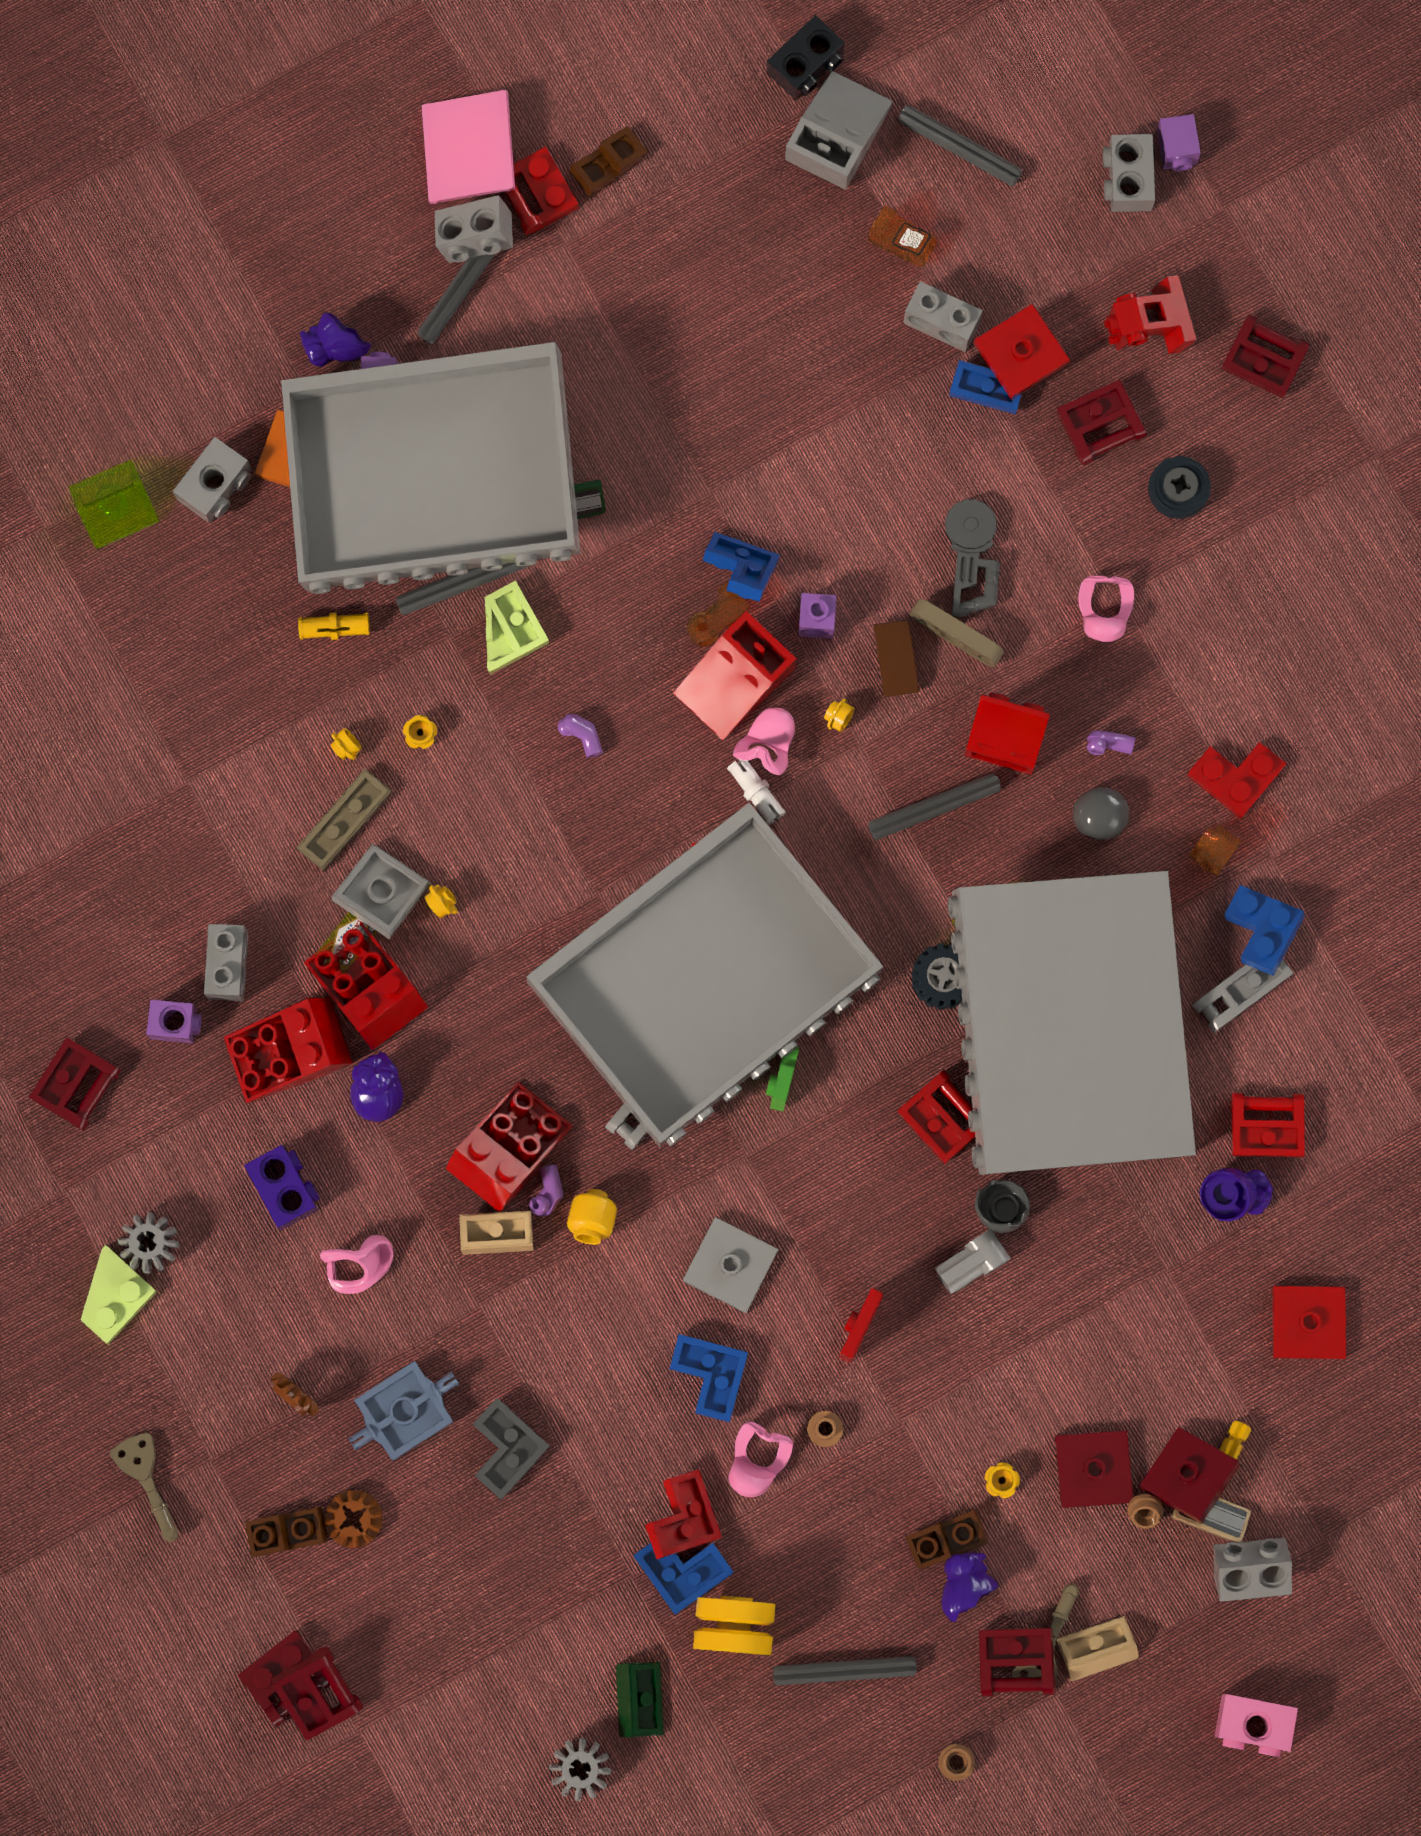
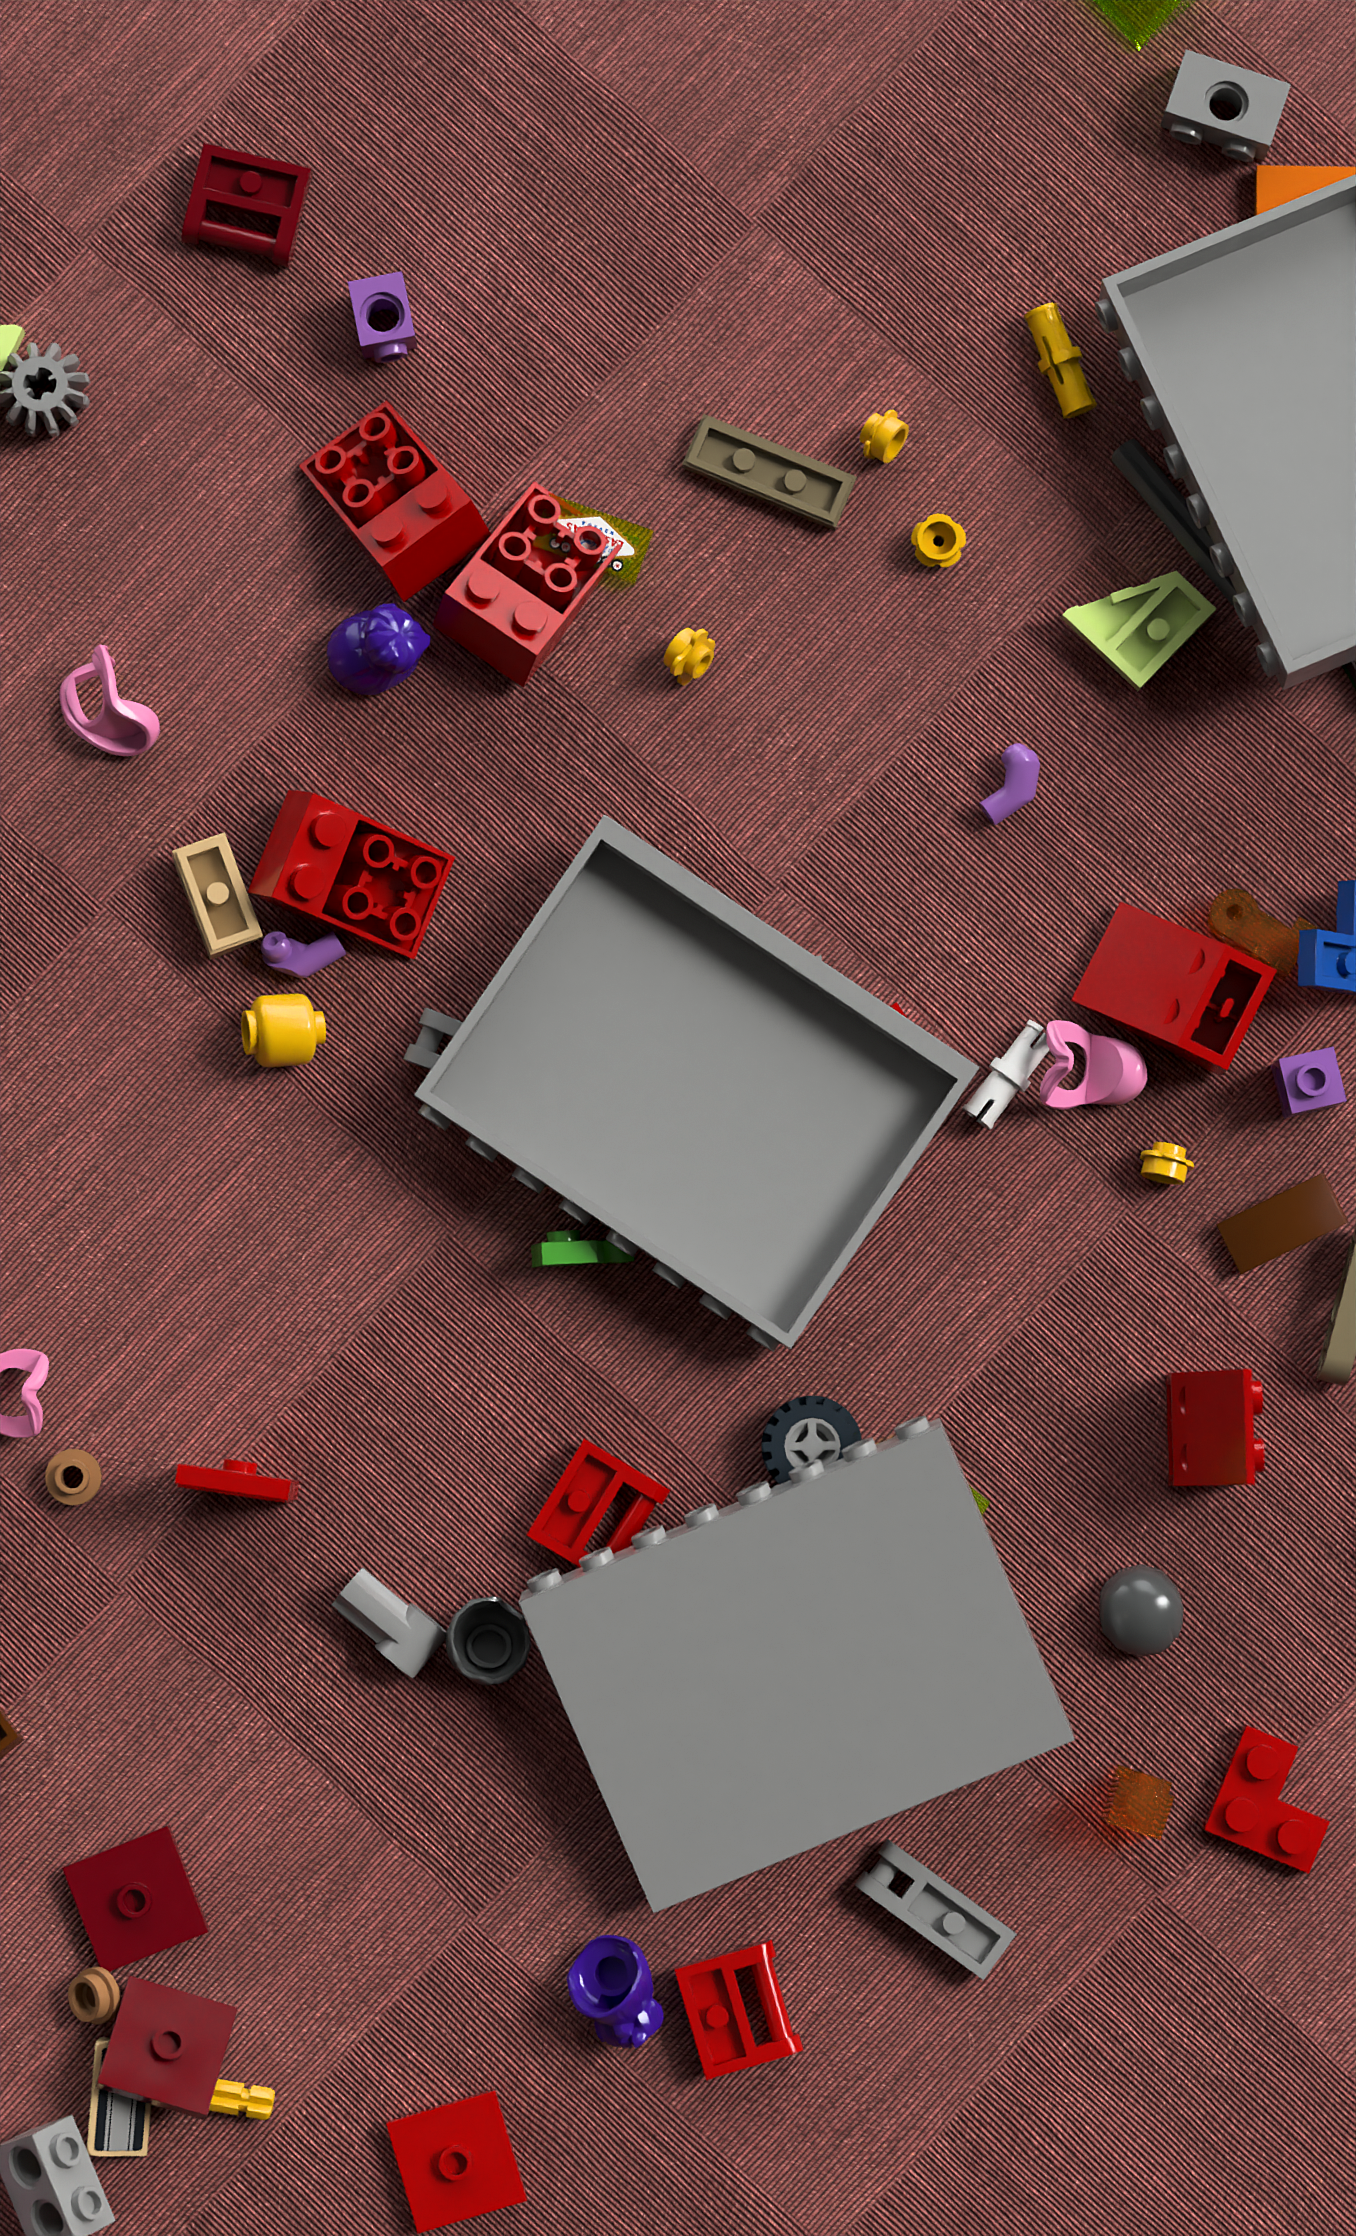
camera: 70 degrees right, 5 degrees up
light grey brick [204,924,248,1002] -> none
dark purple brick [244,1145,320,1231] -> none
light grey plate [332,844,431,939] -> none
blue plate [669,1334,748,1423] -> none
light grey plate [683,1217,779,1314] -> none
dark grey axle [868,773,1001,840] -> none
yellow plate [984,1462,1020,1498] -> none
medium lavender arm [1087,730,1136,755] -> none
blue plate [1224,885,1305,976] -> none

